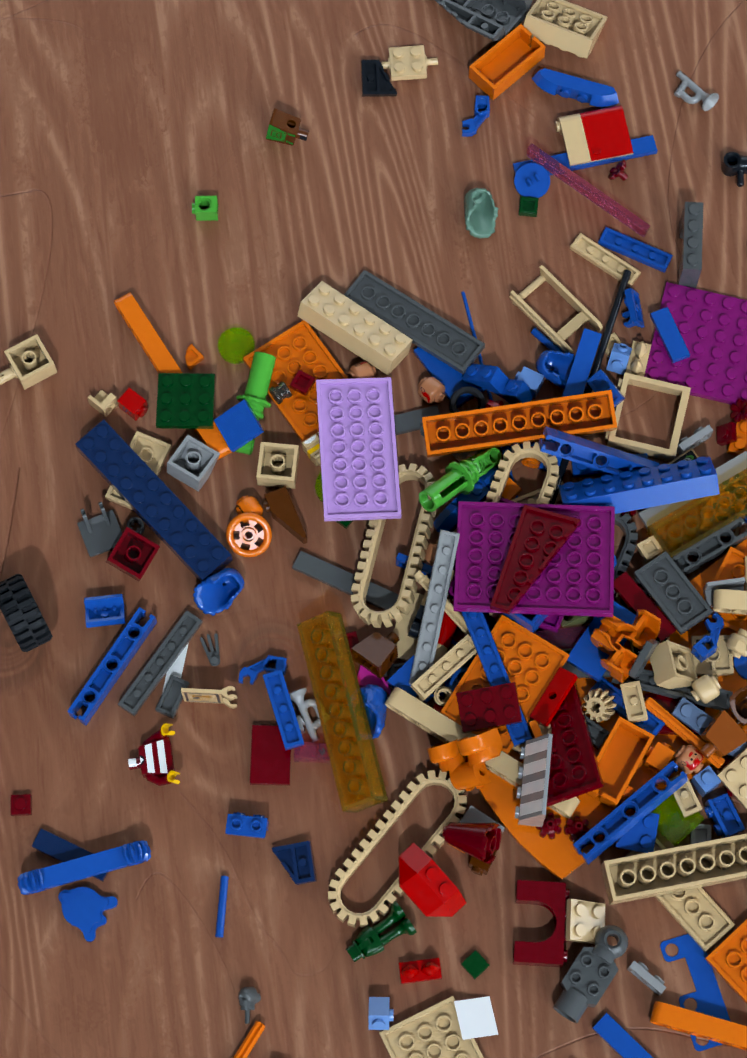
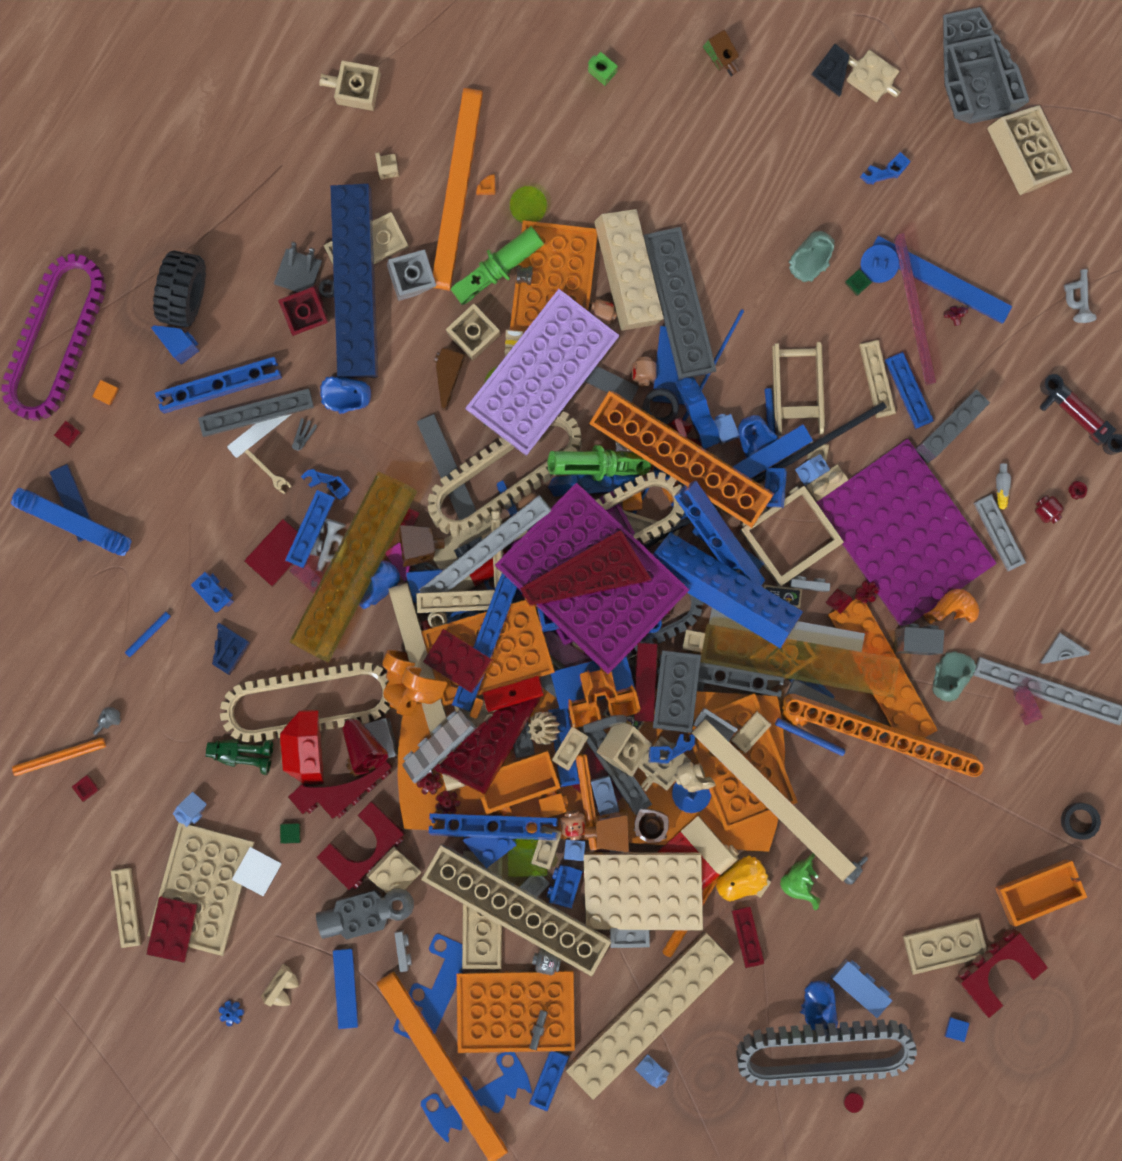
camera: 40 degrees right, 15 degrees up
blue tile [58,887,118,942] -> none
blue bracket [84,594,125,628] -> none
red brick [117,387,148,421] -> none
torso [128,723,180,786] -> none
dark grey tile [155,675,190,719] -> none
dark green plate [156,373,215,429] -> none
blue tile [214,399,264,452] -> none
orange plate [226,512,272,557] -> none
orange head [235,495,263,524] -> none
dark red plate [290,370,316,396] -> none
red tile [399,958,442,984] -> none
orange piece [468,24,546,100] -> none
blue brick [532,68,619,107] -> none
red door [555,105,633,166] -> none
blue plate [622,288,645,328] -> none
blue tile [650,307,690,364] -> none
tan head [690,674,721,704] -> none
none -> orange tile [92,380,119,406]
none -> blue slope [151,325,199,365]
none -> dark red arch [288,761,393,819]

